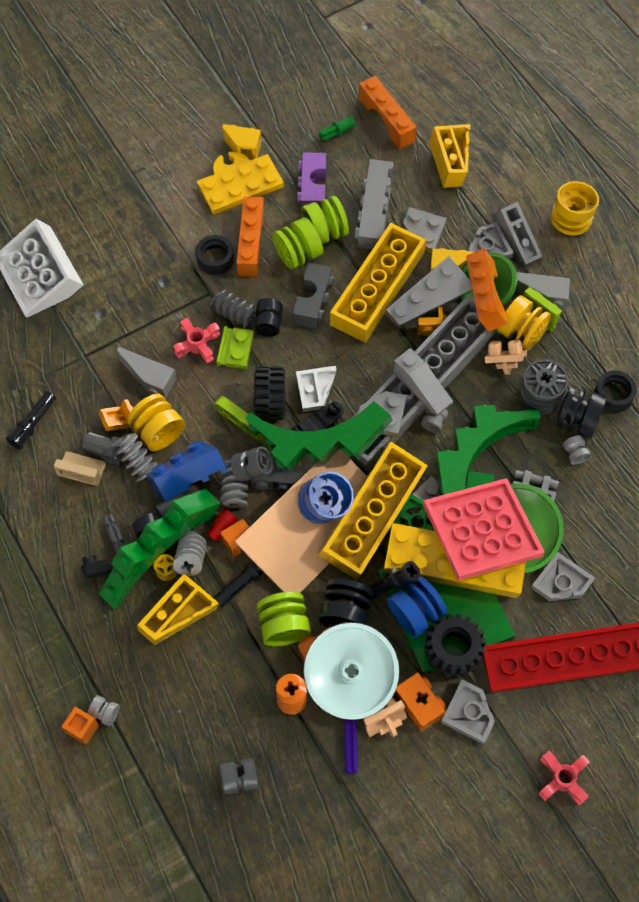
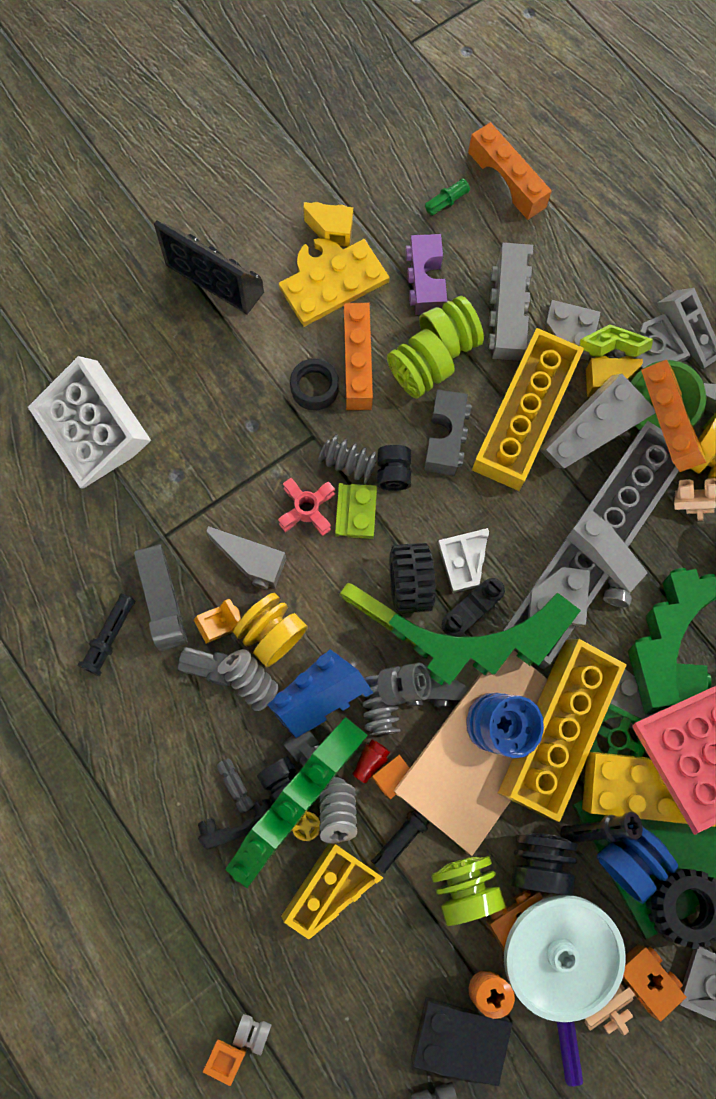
camera: 10 degrees left, 10 degrees up
tan panel [54,452,106,486] -> none
light orange bracket [417,307,447,336] -> none
yellow wedge [429,124,470,188] -> none
none -> dark grey beam [134,544,188,651]
none -> black slope [154,220,264,315]
none -> black slope [411,997,513,1086]
none -> lime plate [580,324,653,357]

